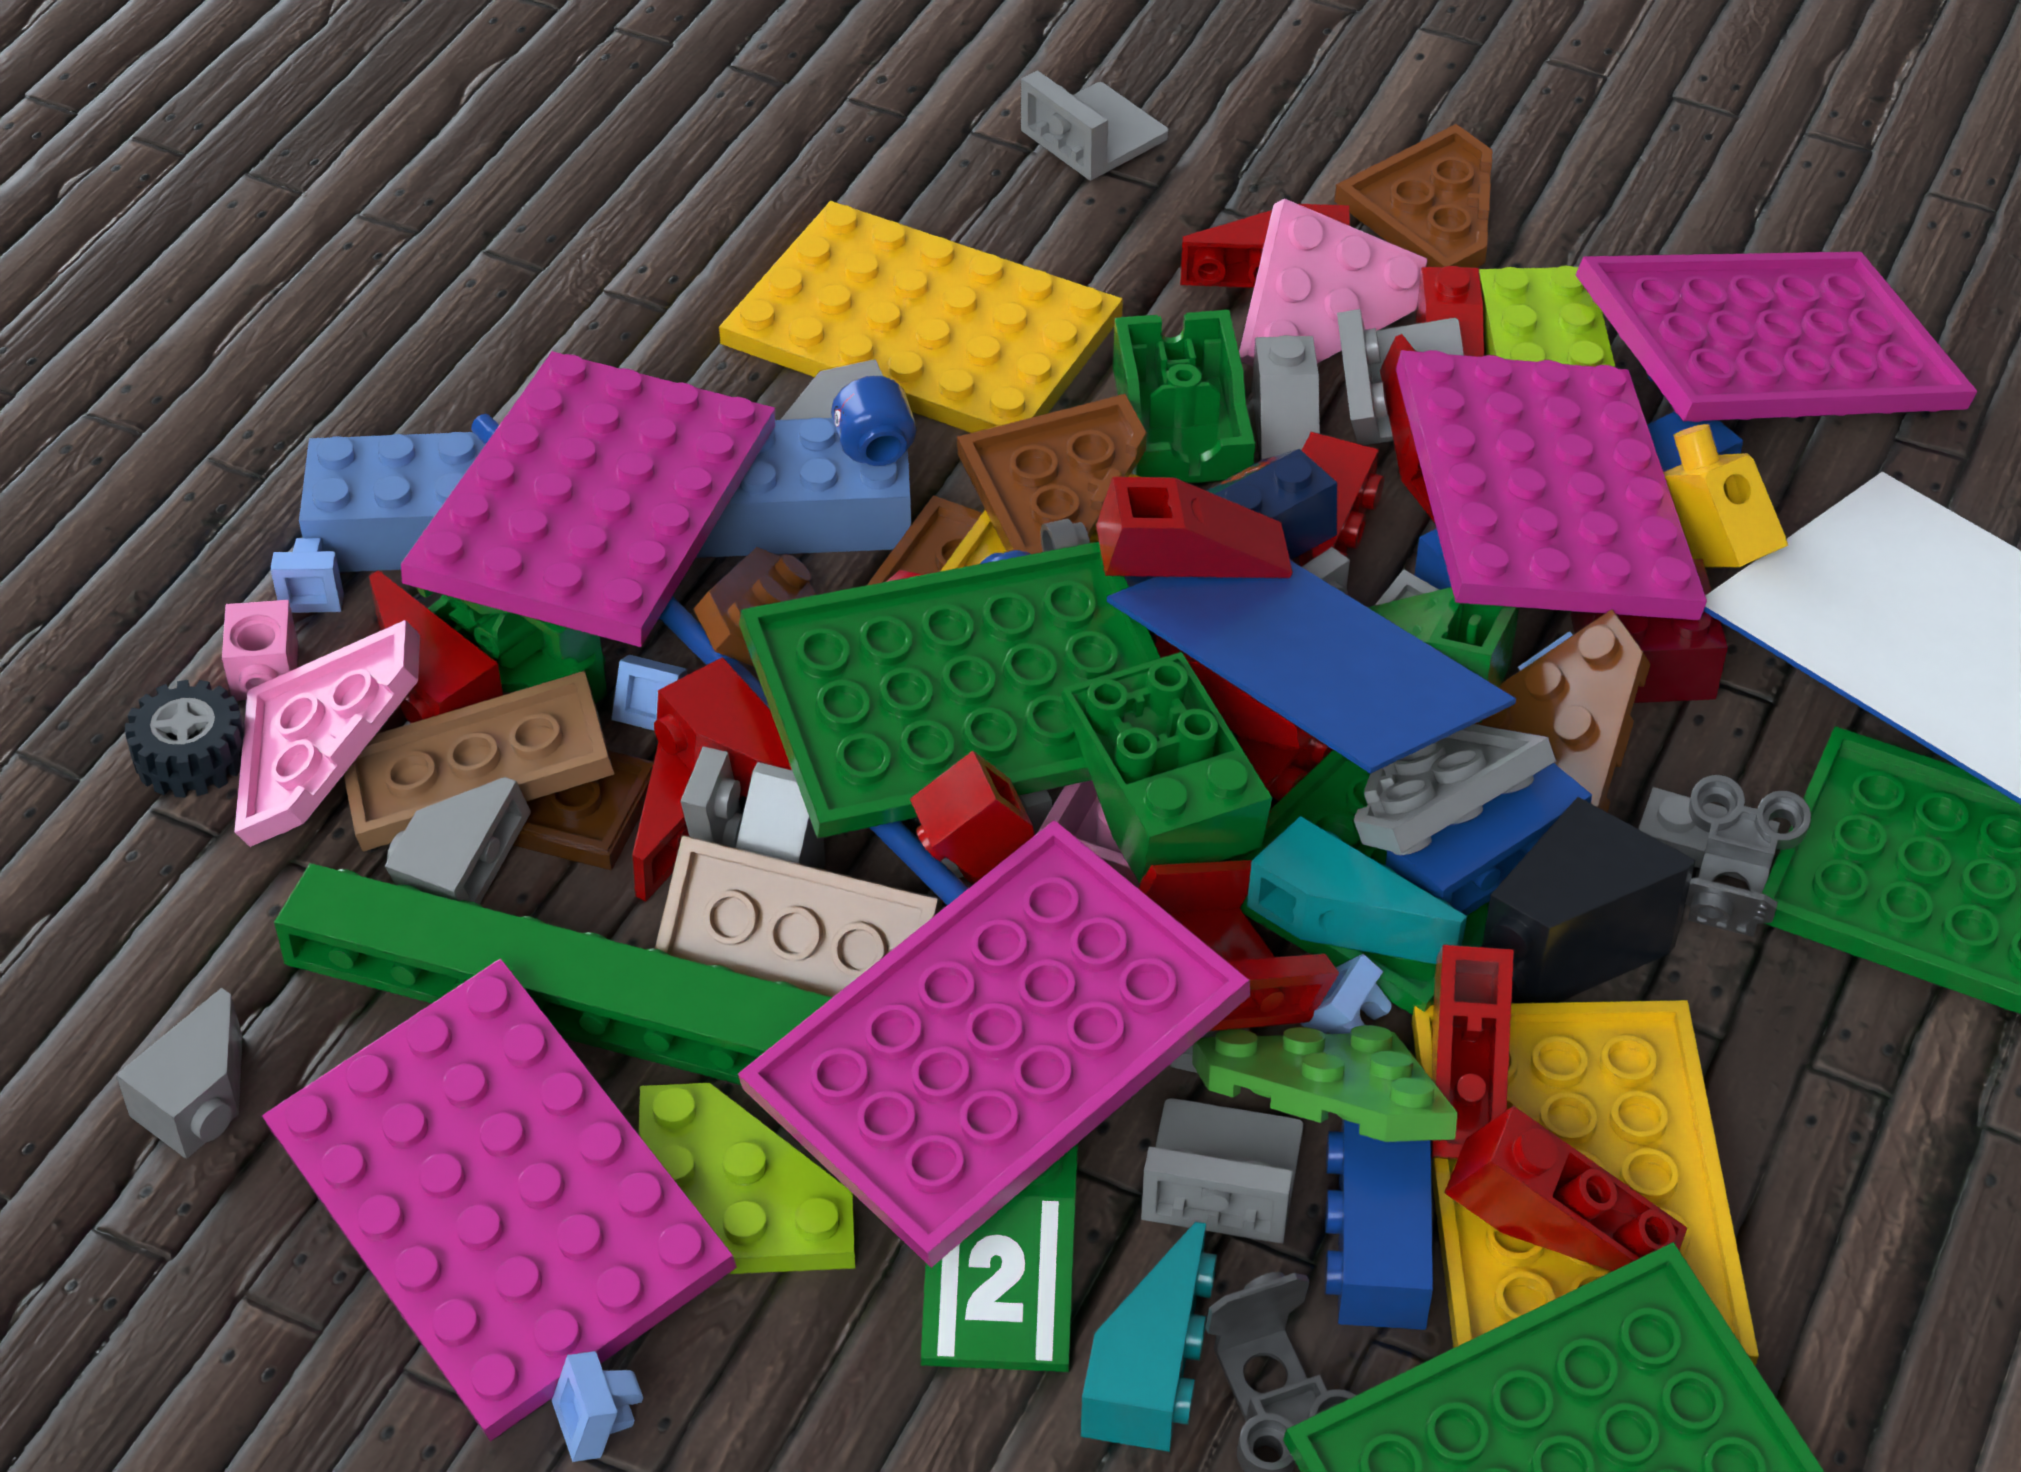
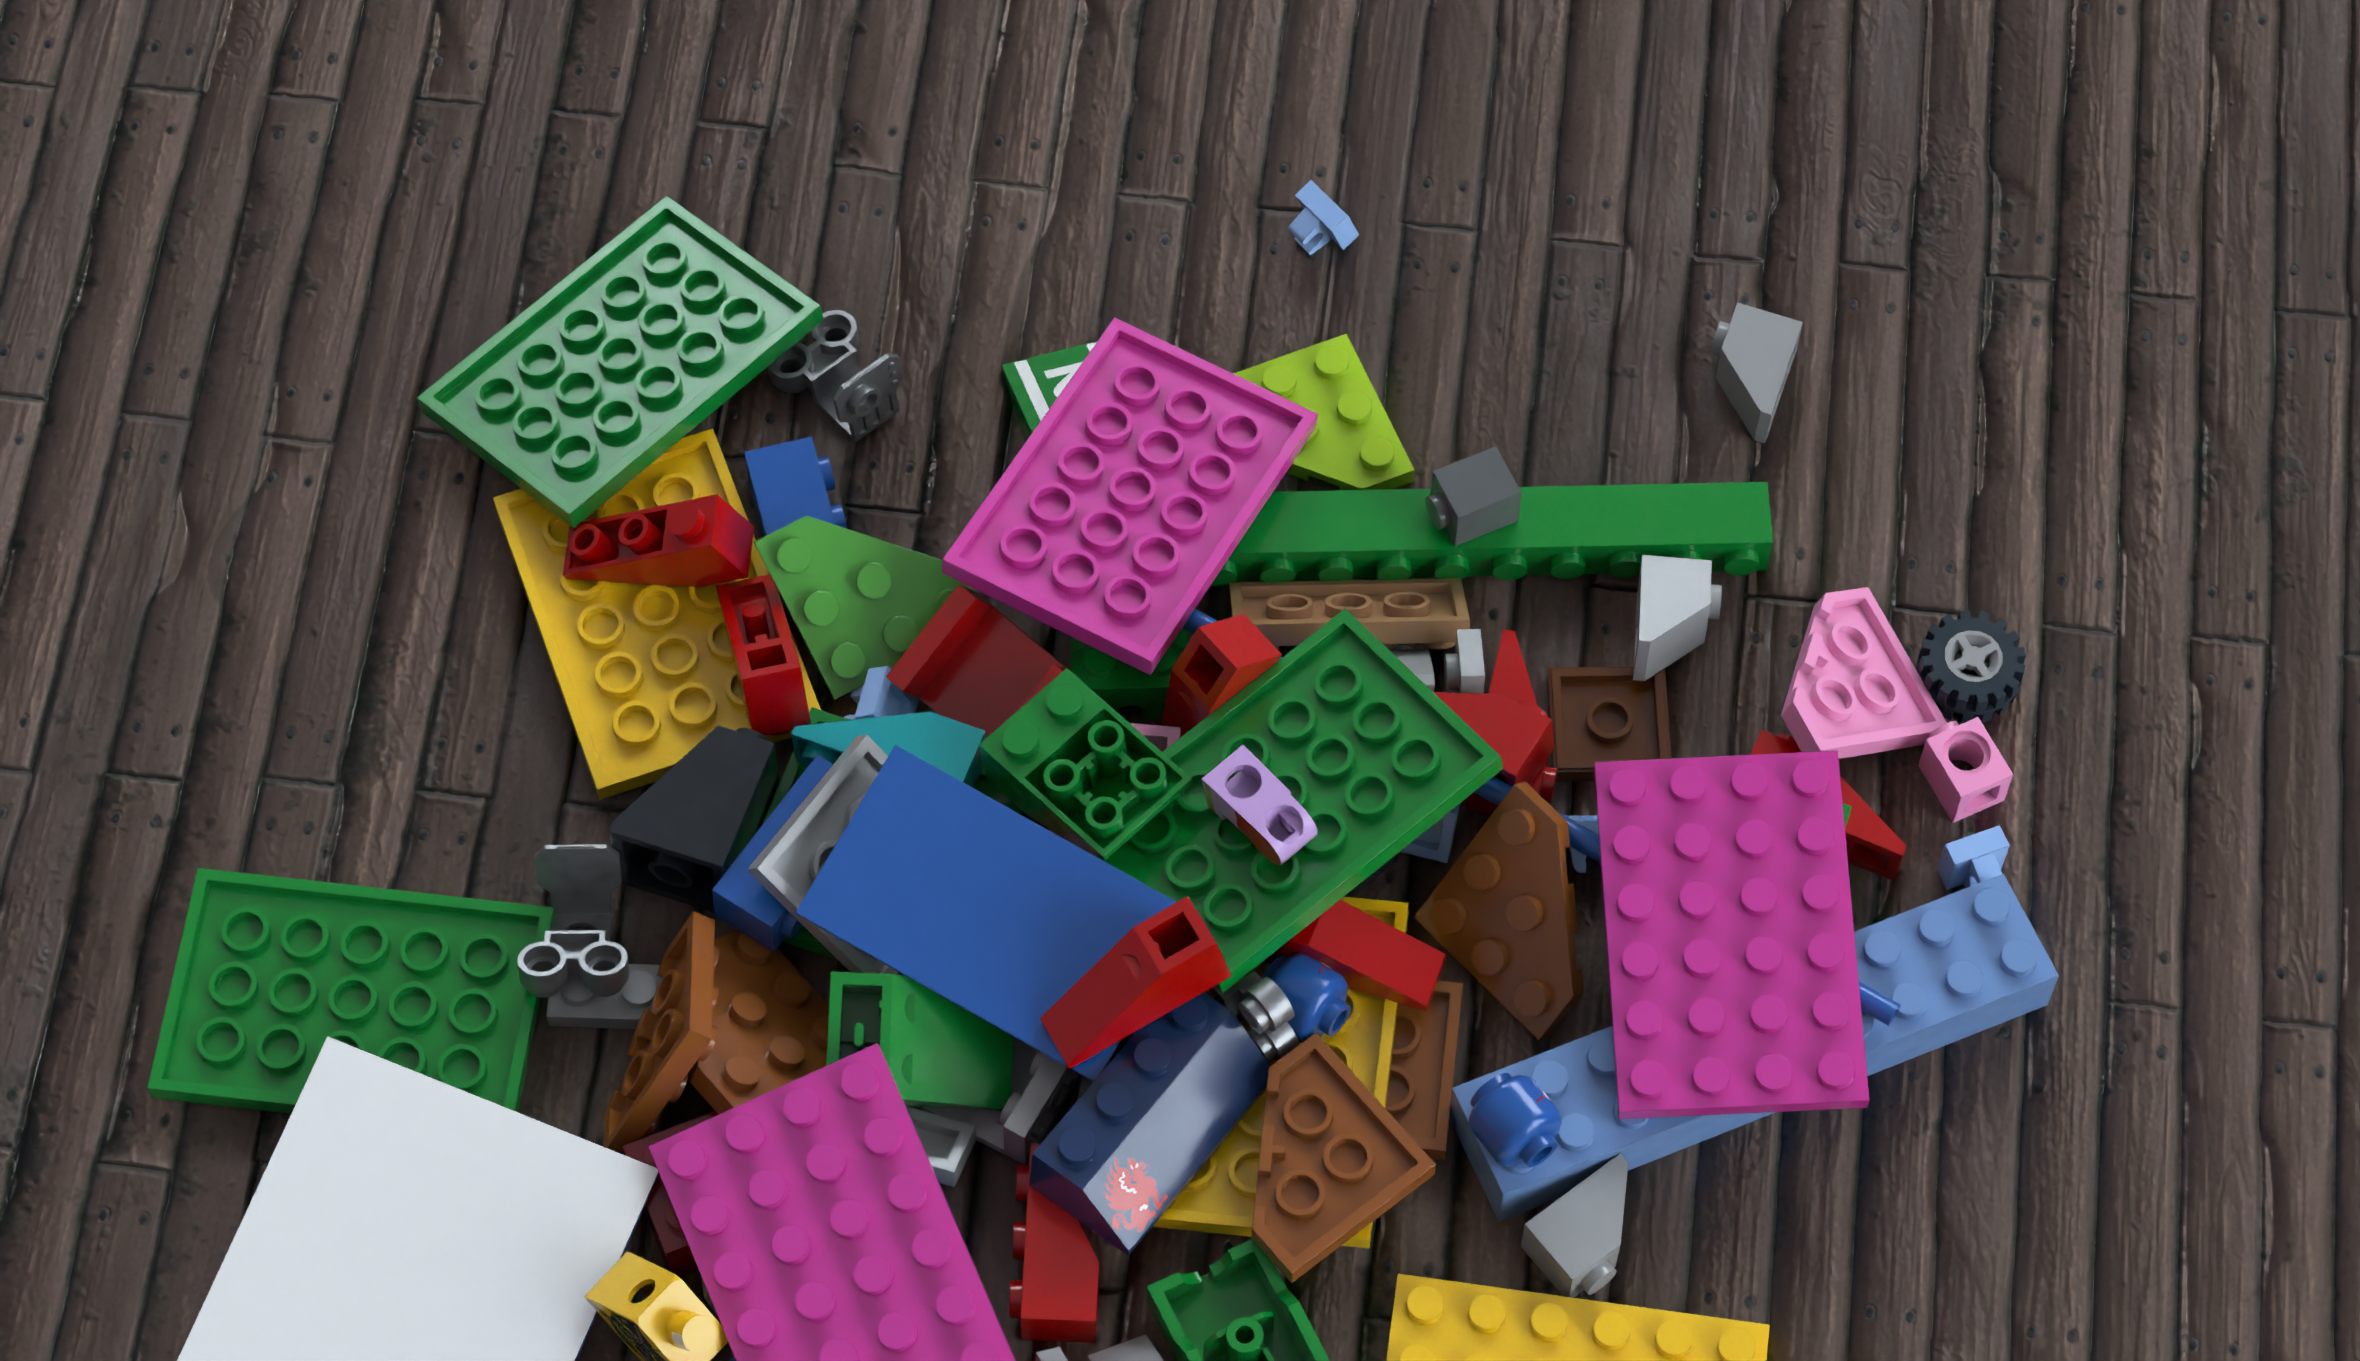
camera: 160 degrees right, 15 degrees up
dark pink plate [262,958,737,1442] -> none
medium nougat plate [344,671,614,852] -> none
teal slope [1081,1222,1217,1452] -> none
light grey bracket [1141,1098,1304,1244] -> none
none -> dark orange plate [603,911,719,1155]
none -> lavender leg [1202,745,1318,865]
none -> dark grey brick [1426,446,1522,546]

